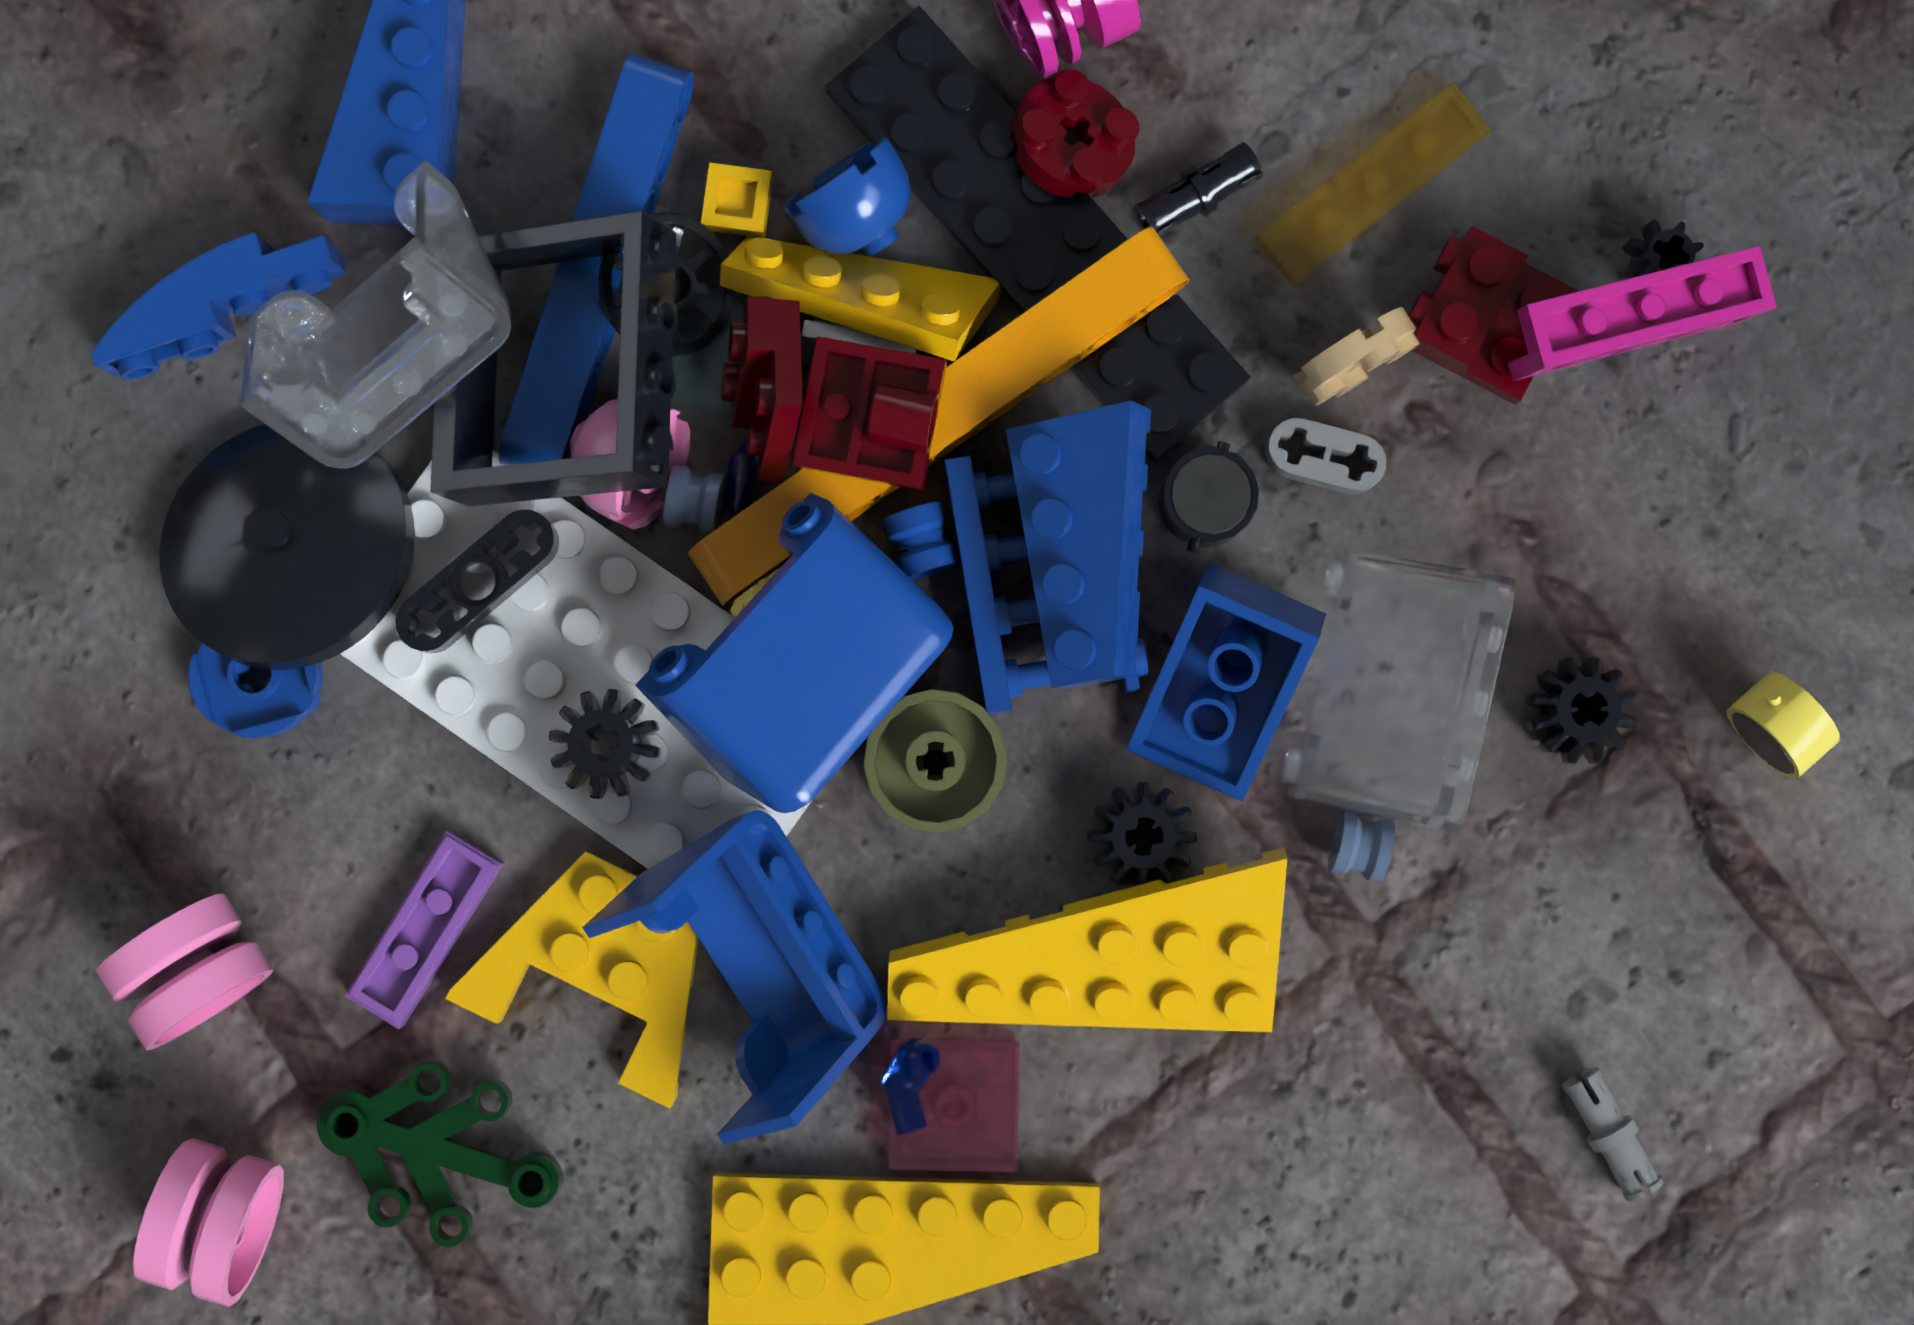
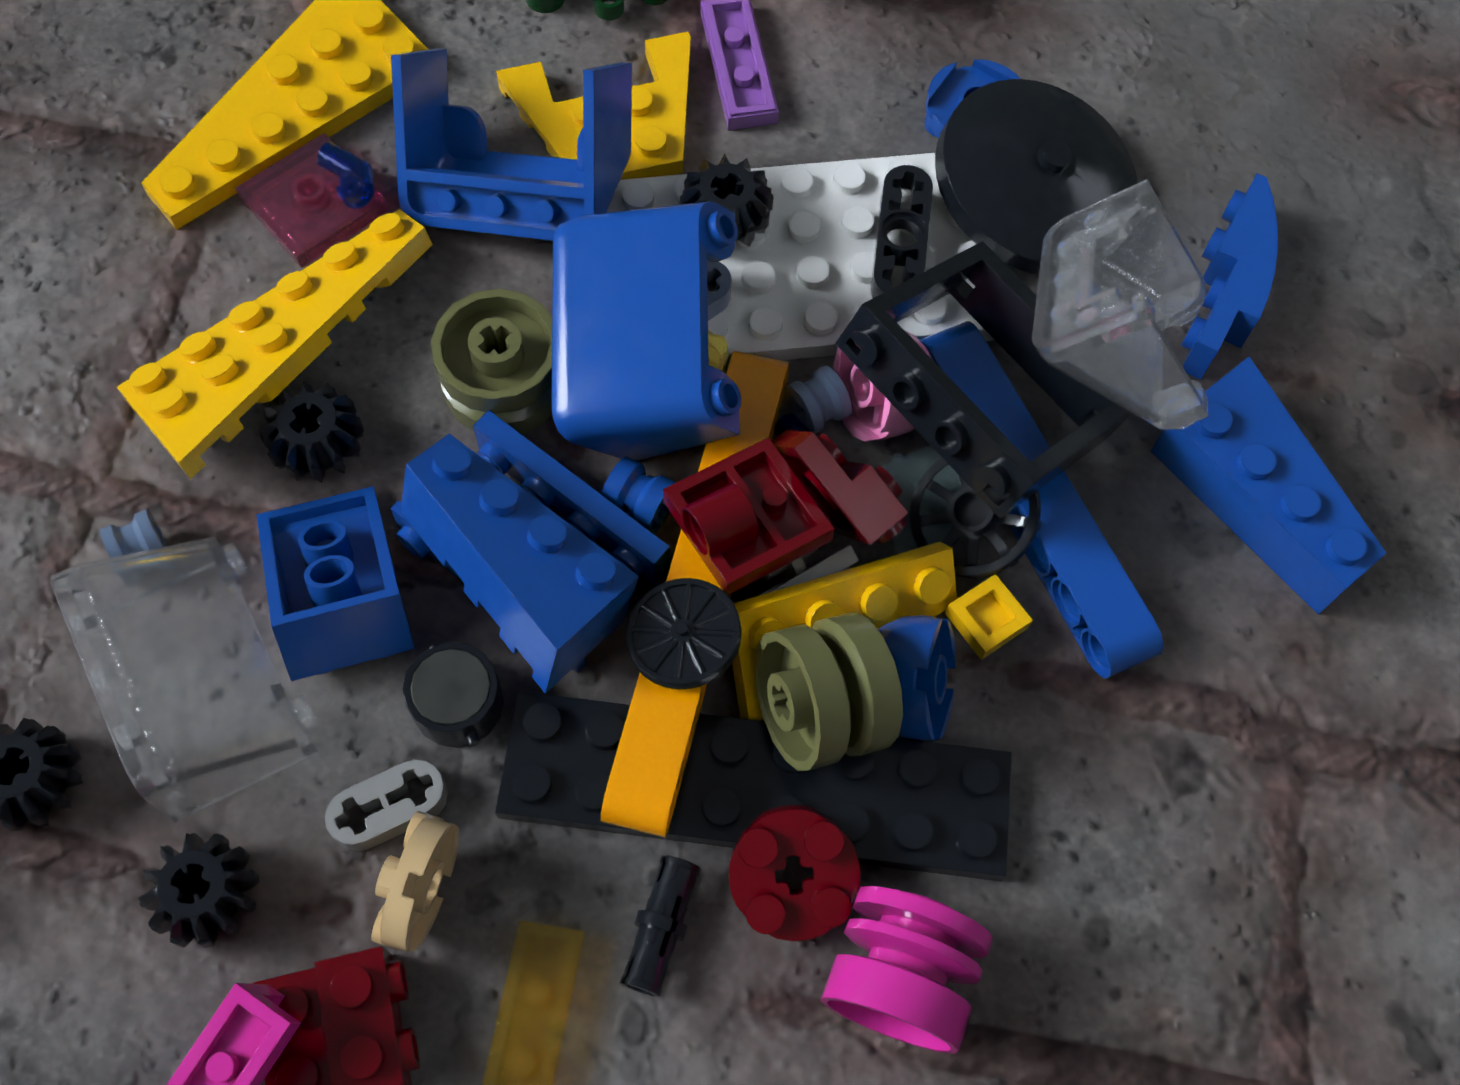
camera: 135 degrees right, 20 degrees down
none -> black gear [138,833,260,948]
none -> black wheel [625,578,742,689]
none -> olive wheel [755,611,903,771]

